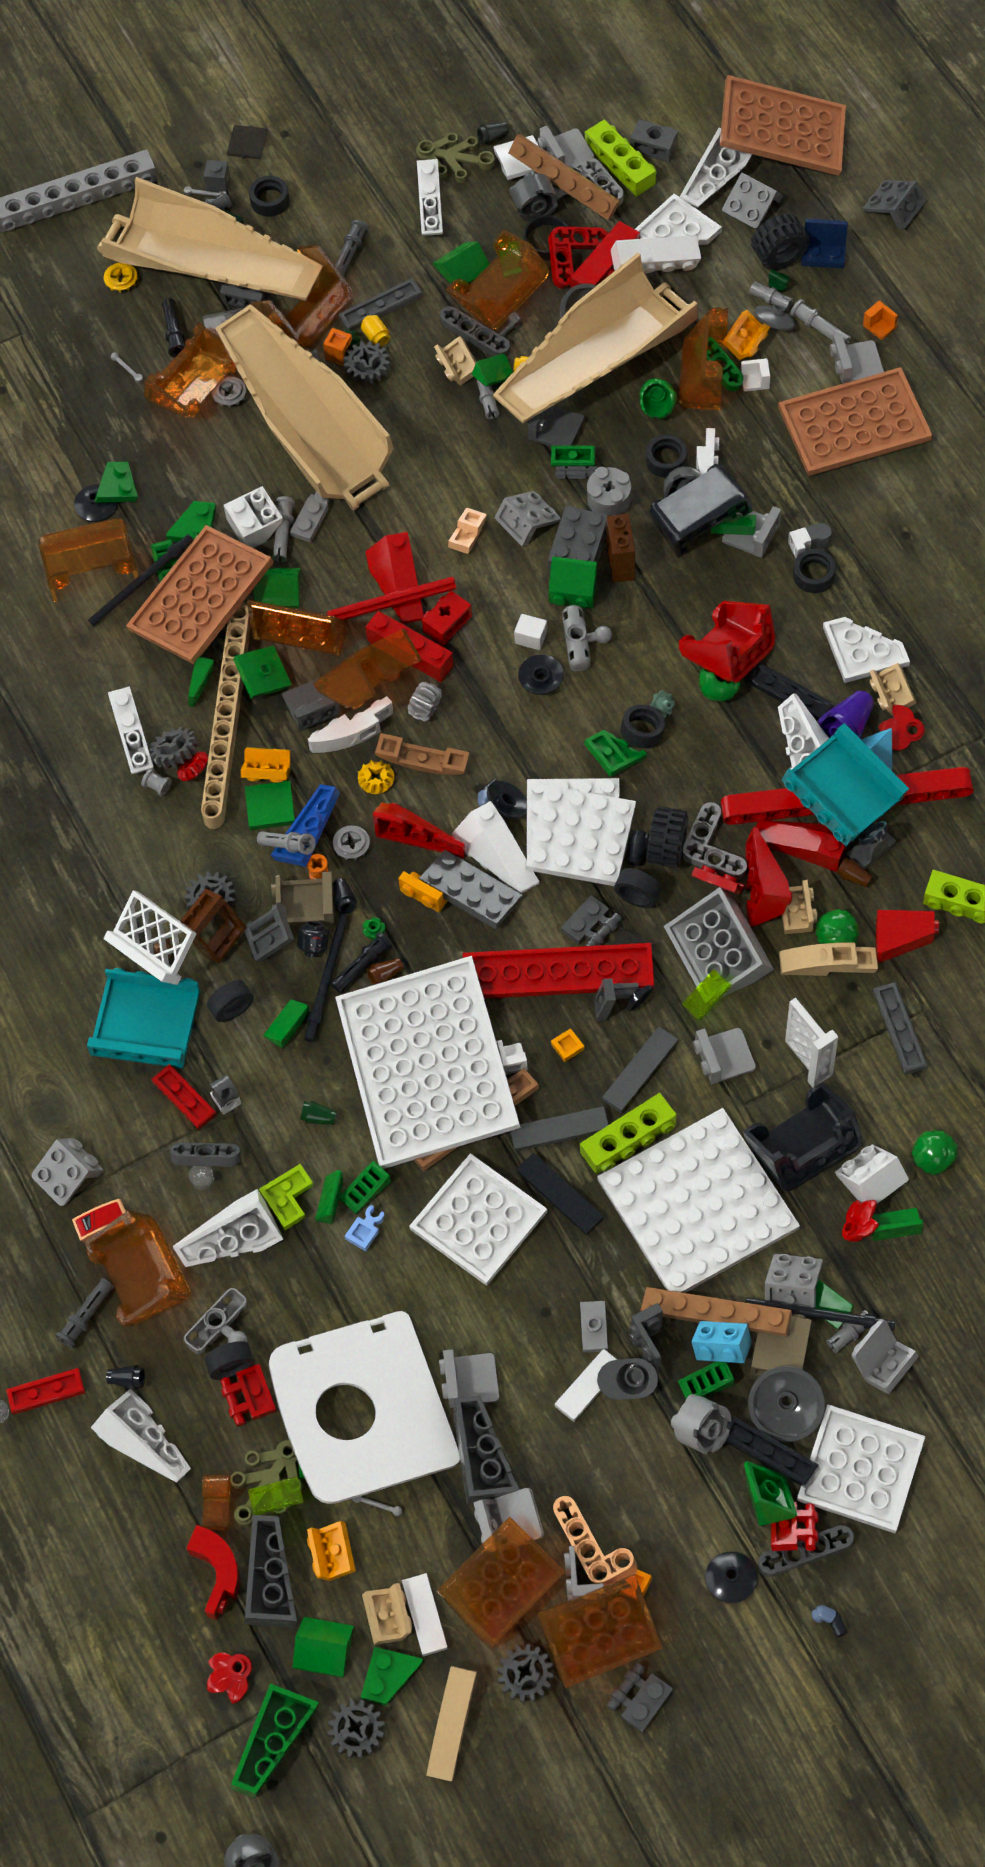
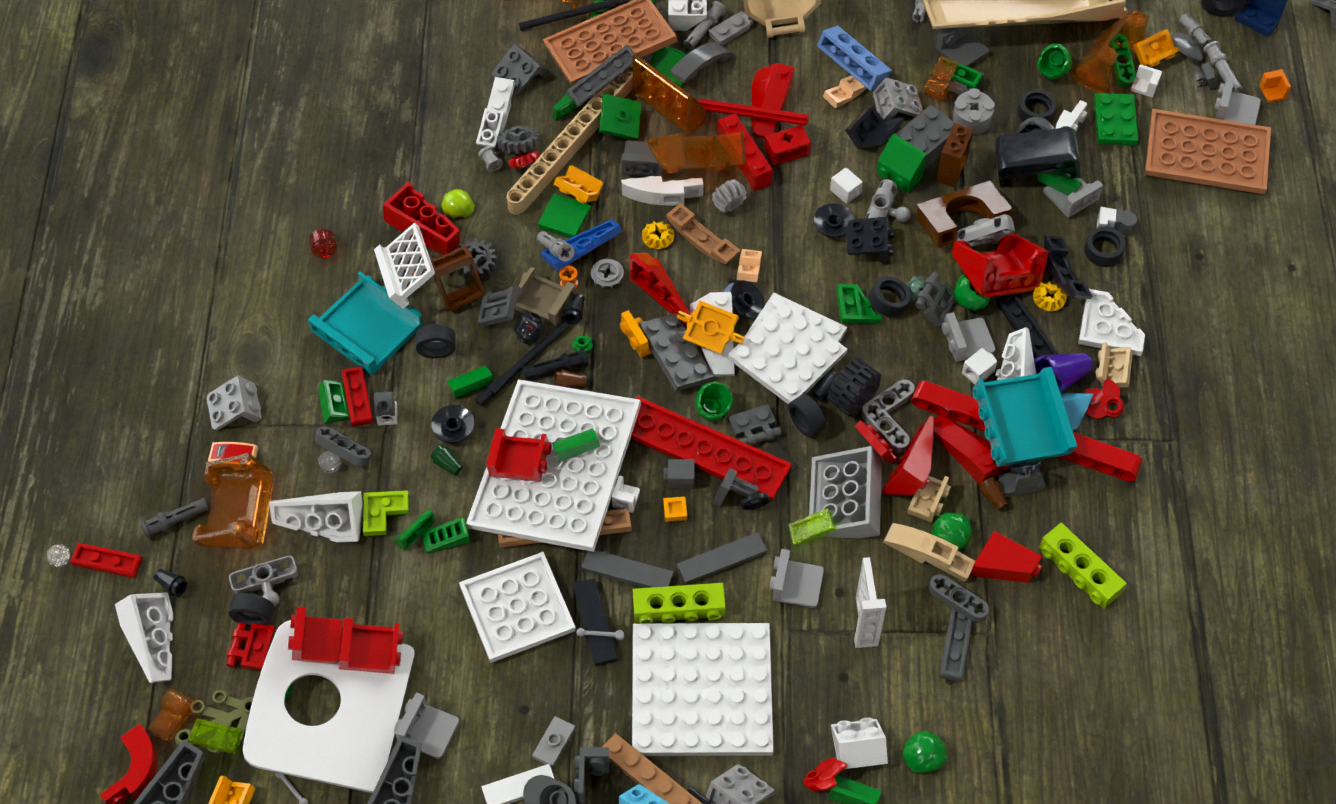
camera: 25 degrees right, 5 degrees down
light blue plate [345,1205,385,1252] -> none
black windscreen [743,1082,862,1191] -> none
dark green plate [768,269,791,292] -> none
none -> red bracket [288,607,343,663]
none -> clear red head [309,228,337,259]
none -> green slope [318,380,350,423]
none -> red panel [339,618,403,674]
none -> red wedge [383,181,460,256]
none -> black dish [431,405,475,443]
none -> lime hair [441,189,474,219]
none -> red panel [486,428,552,482]
none -> dark grey bracket [492,43,550,96]
none -> green slope [552,428,600,461]
none -> dark grey tile [566,45,639,108]
none -> light grey hinge [576,628,624,640]
none -> dark grey brick [664,459,694,489]
none -> dark grey slope [670,42,734,83]
none -> light orange plate [676,301,745,355]
none -> green hair [695,381,734,422]
none -> light nougat slope [737,249,762,282]
none -> medium blue brick [817,26,892,91]
none -> black bracket [845,105,904,149]
none -> black bracket [846,217,895,265]
none -> dark grey plate [915,272,955,327]
none -> reddish brown arch [917,181,1012,248]
none -> clear orange plate [924,56,958,101]
none -> dark grey beam [929,574,989,622]
none -> light grey bracket [942,312,995,362]
none -> light grey piece [957,214,1015,247]
none -> white brick [962,348,997,384]
none -> yellow gear [1033,281,1067,311]
none -> black slope [1044,235,1093,299]
none -> green plate [1094,93,1138,145]
none -> dark grey tile [1194,62,1217,90]

